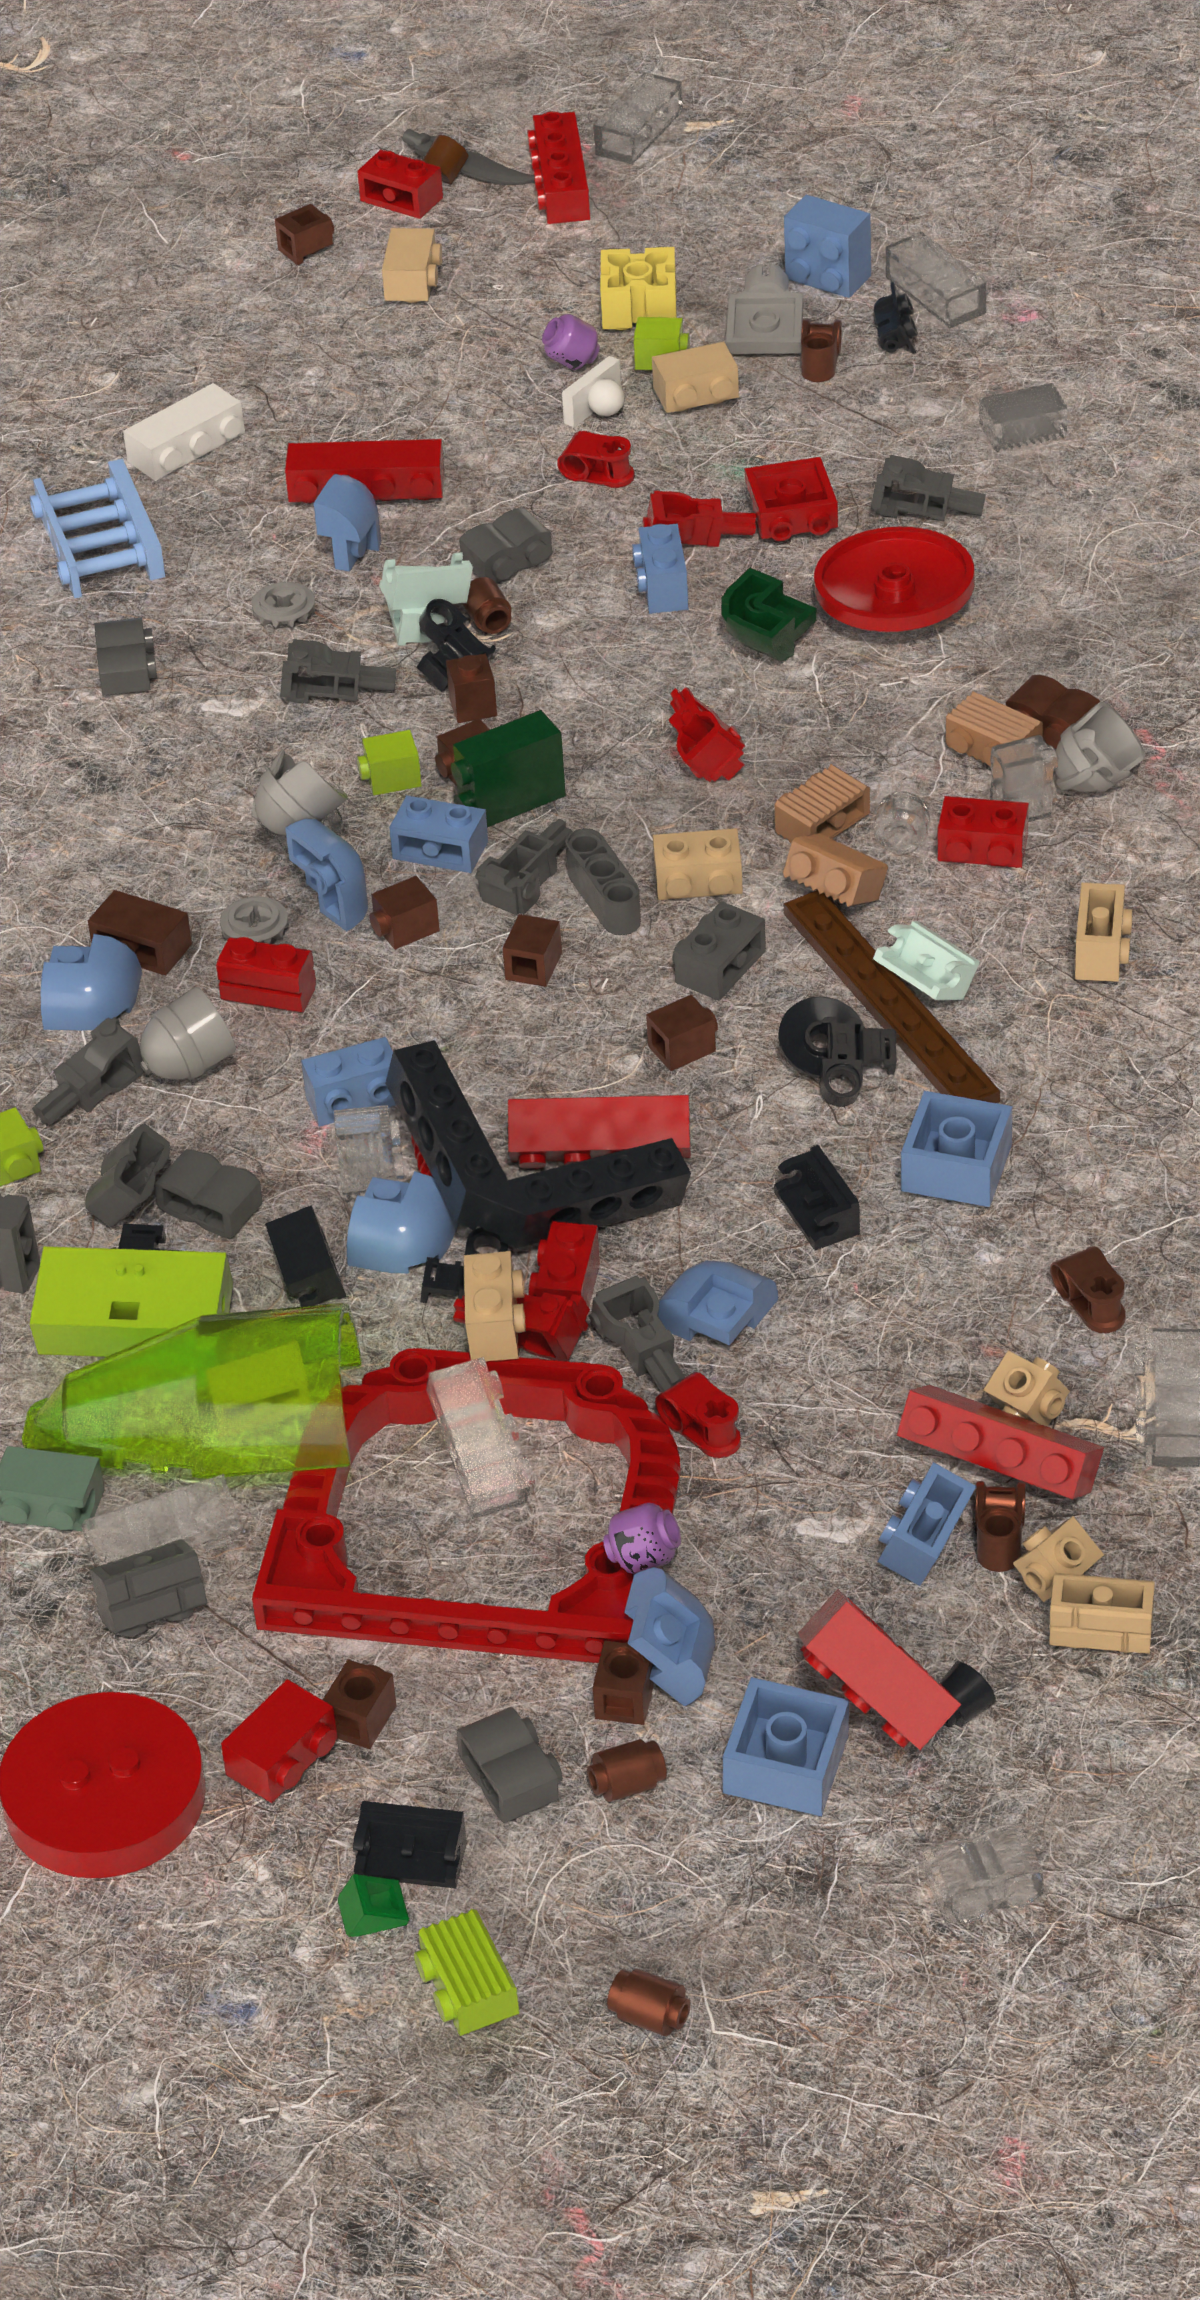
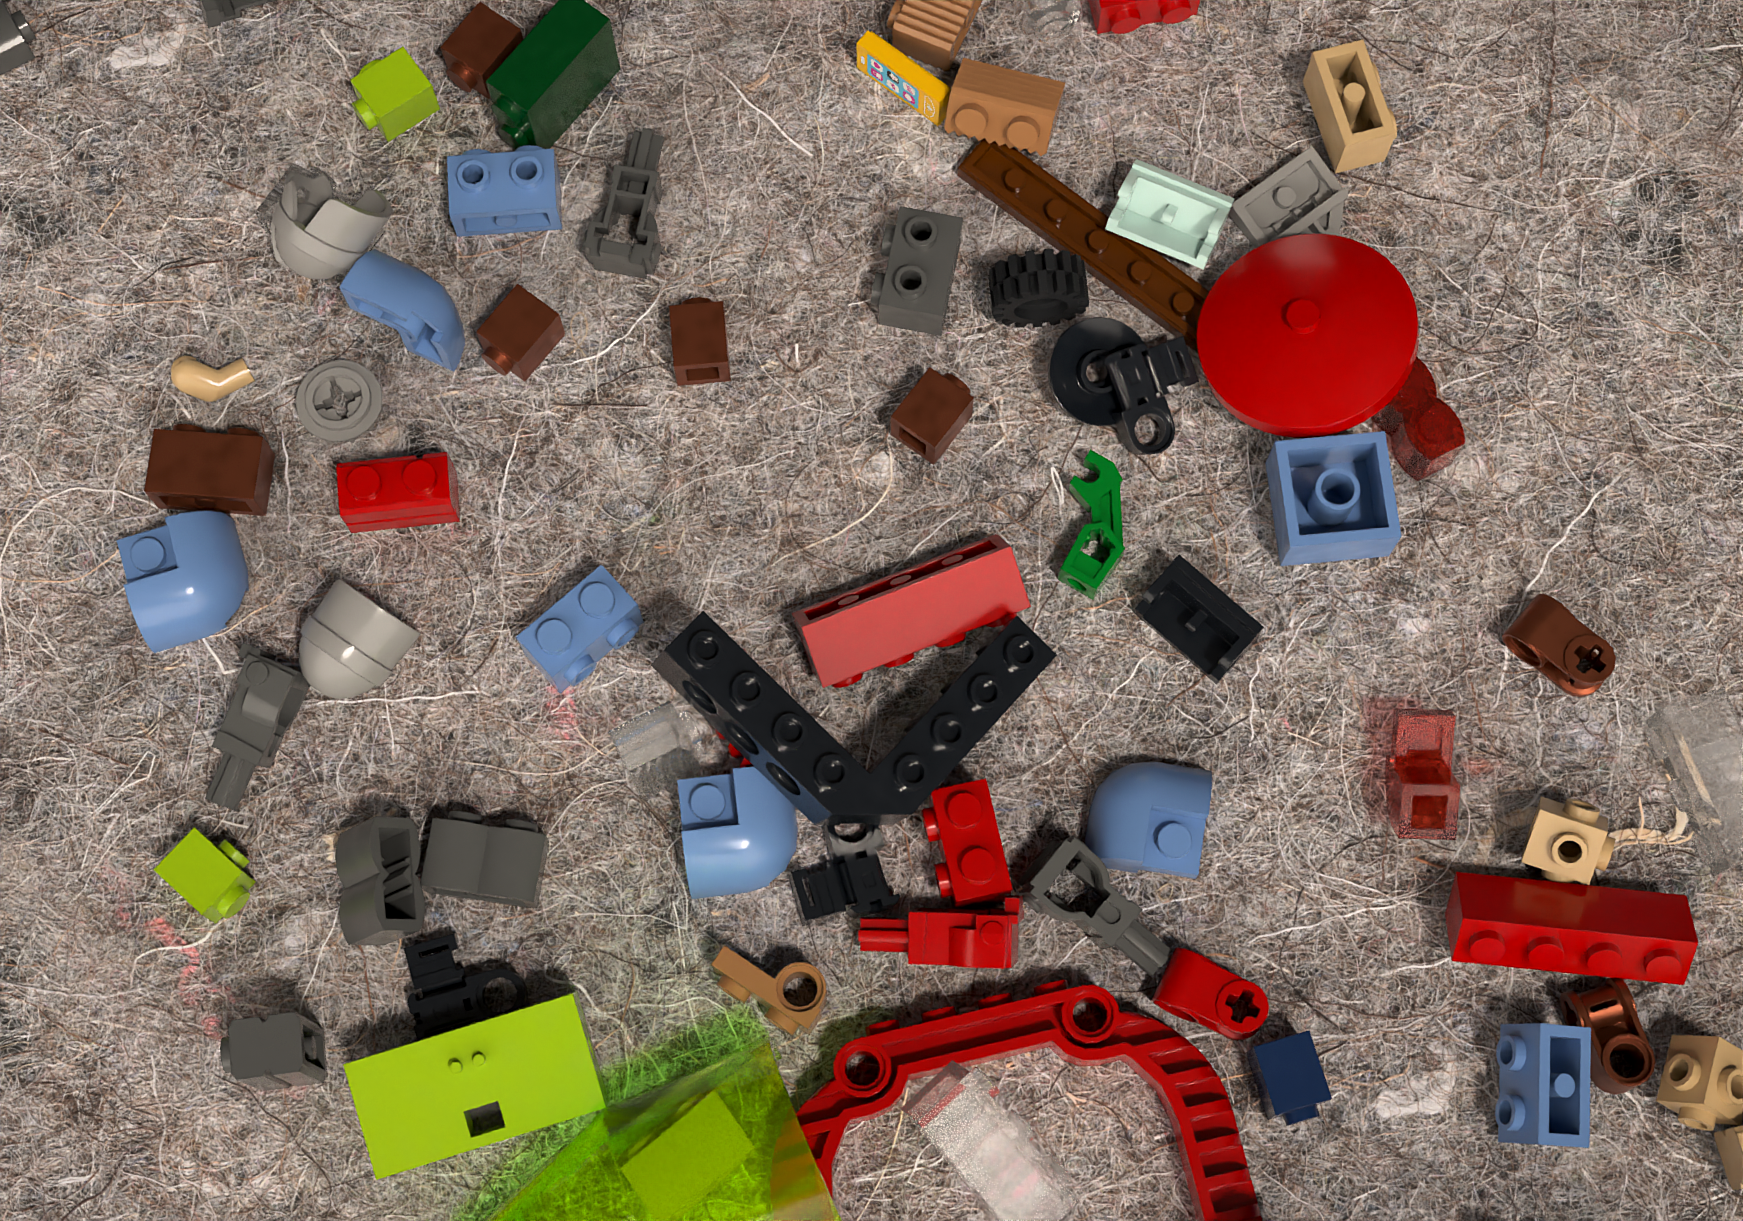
camera: 25 degrees left, 30 degrees up
black hinge [265,1205,347,1307] -> none
tan brick [464,1251,526,1363] -> none
dark grey beam [565,828,641,935] -> none
tan brick [653,828,743,900] -> none
none -> tan arm [171,355,255,402]
none -> medium nougat plate [711,945,827,1036]
none -> yellow tile [856,30,951,126]
none -> black tyre [988,249,1089,328]
none -> green piece [1058,449,1125,600]
none -> red dish [1197,234,1419,438]
none -> light grey slope [1229,146,1349,248]
none -> dark blue brick [1246,1031,1332,1126]
none -> clear red brick [1371,356,1465,481]
none -> clear red brick [1385,708,1461,840]

